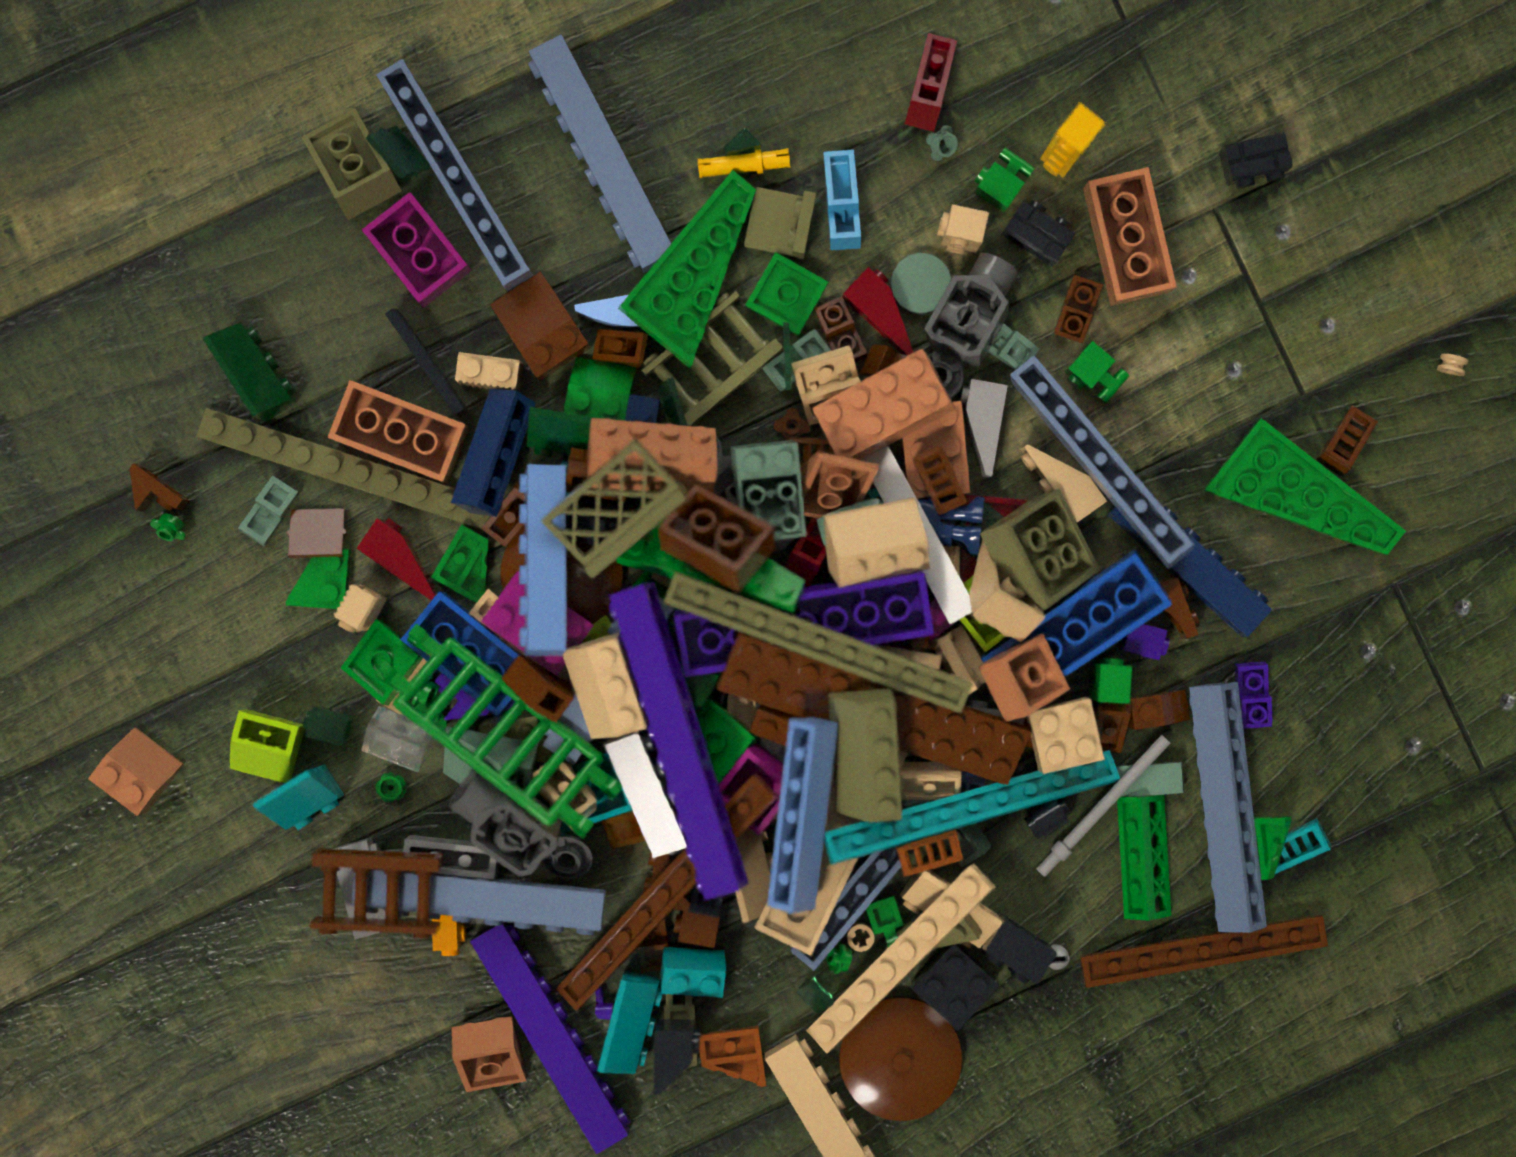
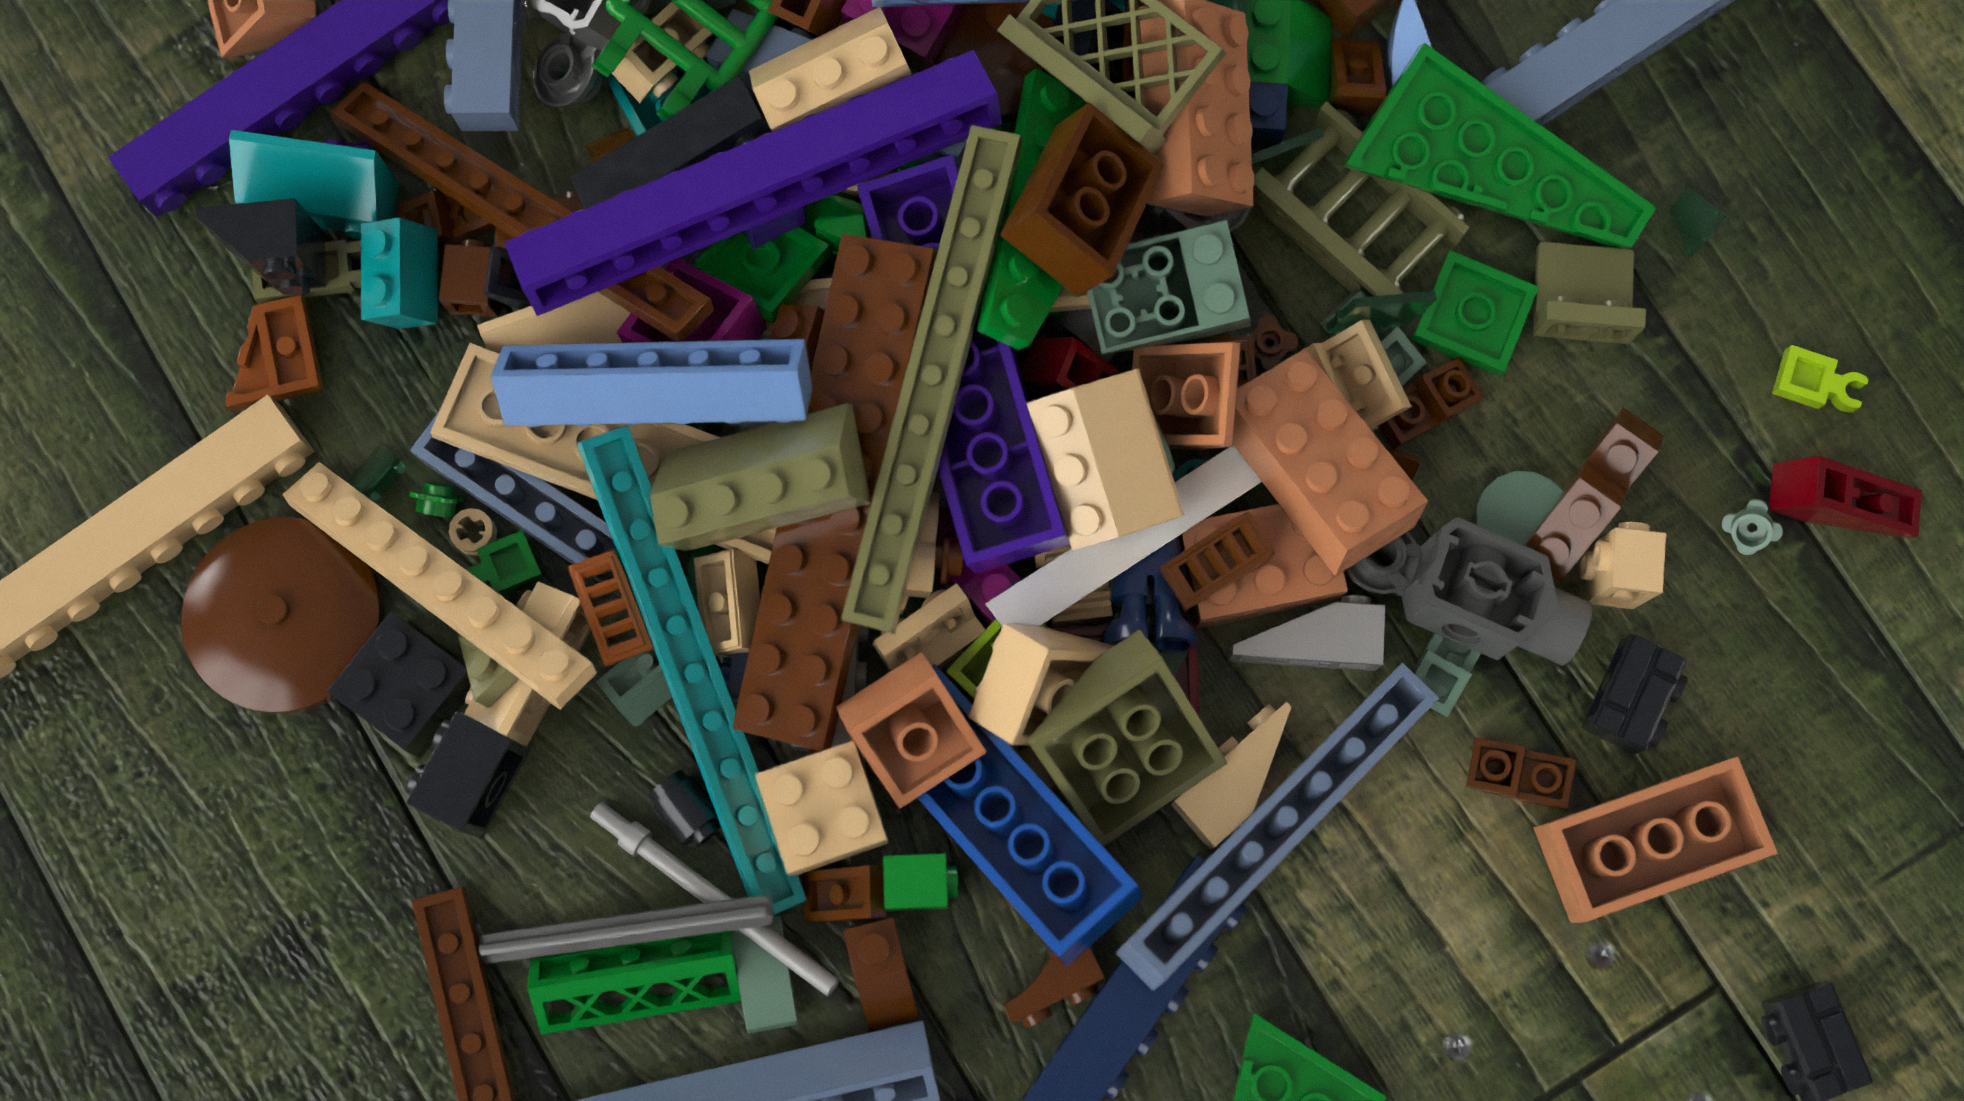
camera: 90 degrees right, 10 degrees down
yellow pin [697,148,790,178] -> none
dark azure slope [823,150,861,250] -> none
dark red slope [842,267,914,356] -> none
green brick [974,147,1035,213] -> none
yellow brick [1040,103,1105,178] -> none
light grey hinge [1049,944,1070,970] -> none
green brick [1065,341,1130,404] -> none
dark purple brick [1119,624,1170,660] -> none
none -> dark grey axle [478,895,774,964]
none -> reddish brown arch [1524,407,1664,582]
none -> lime plate [1772,345,1869,413]

